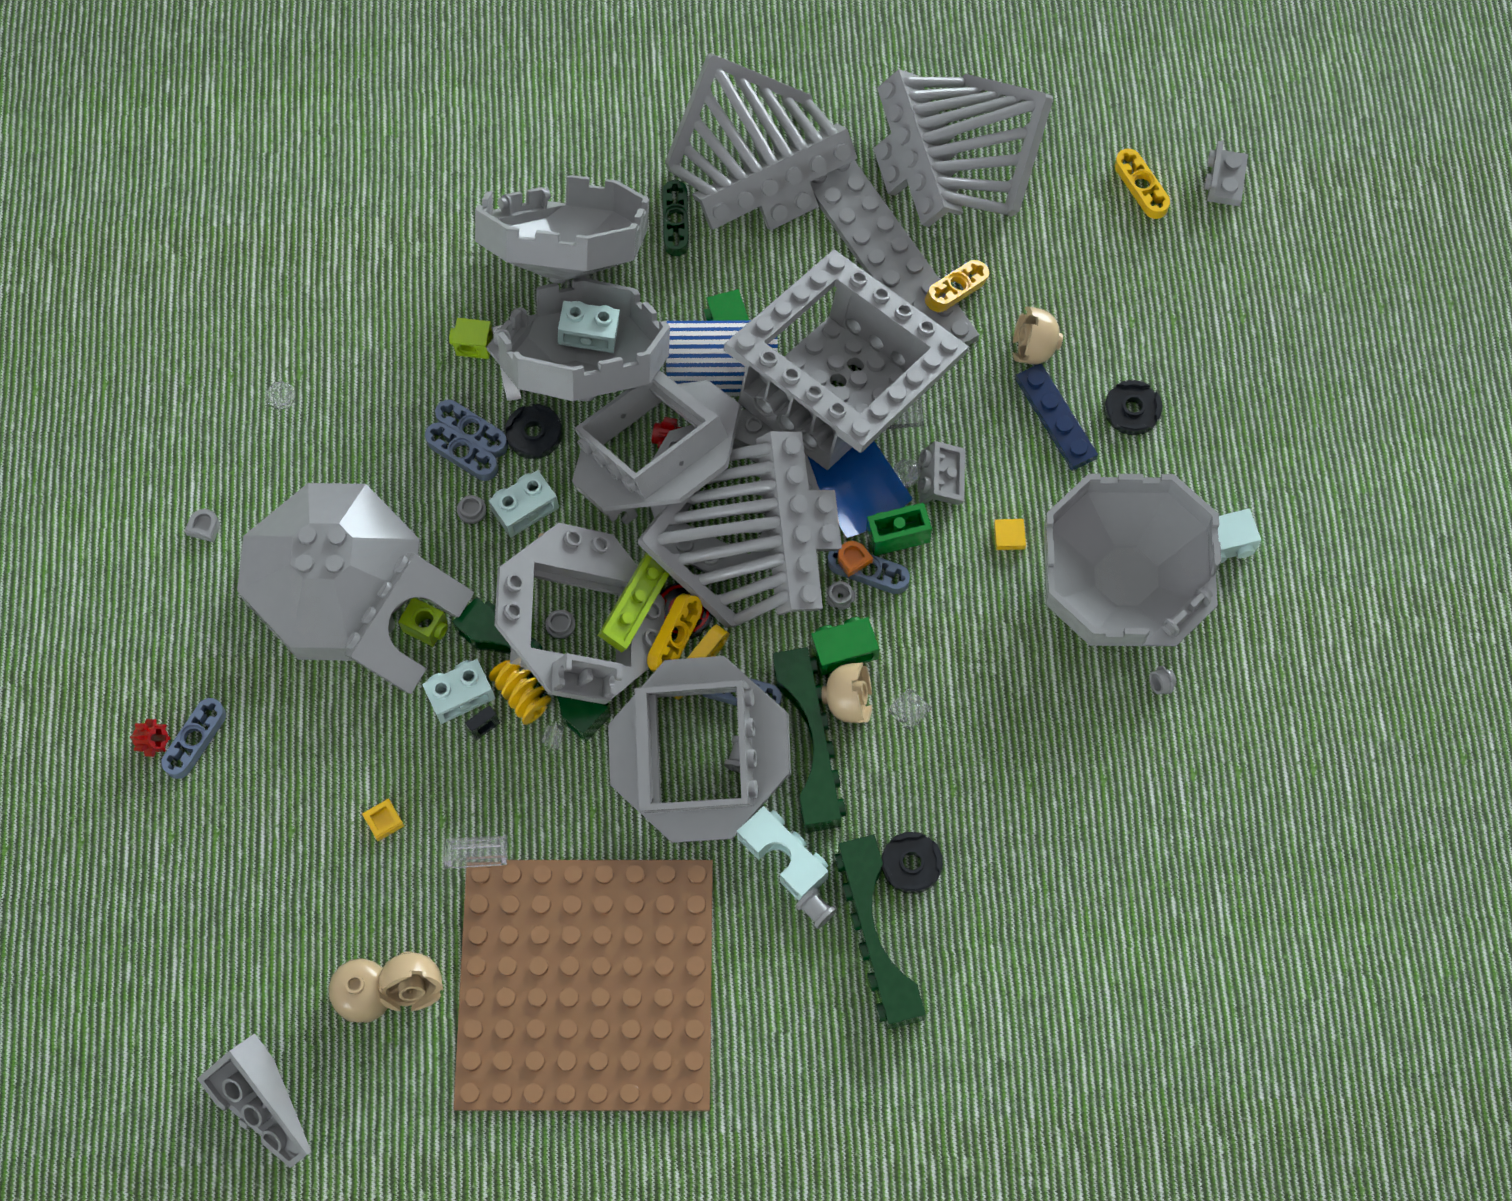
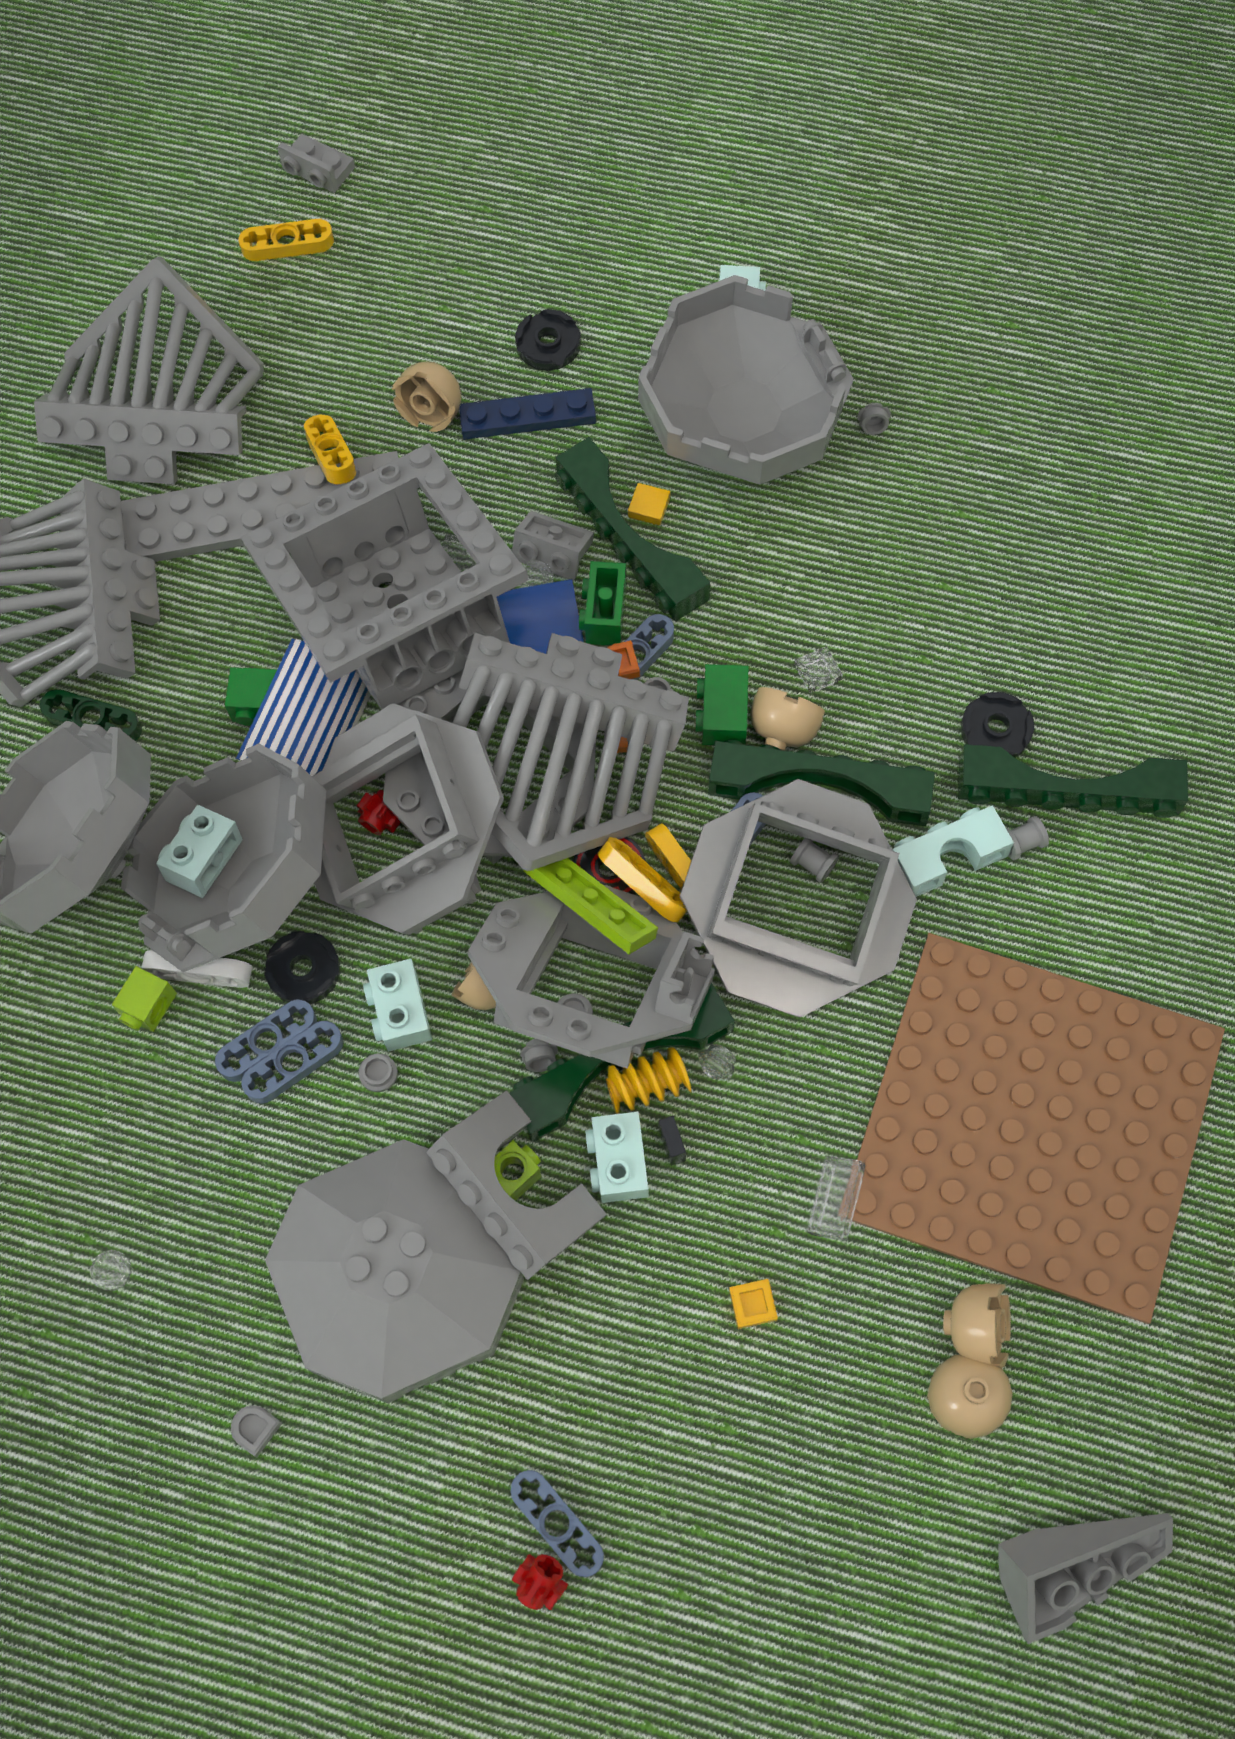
camera: 70 degrees left, 0 degrees up
none -> dark green arch [554,437,710,622]

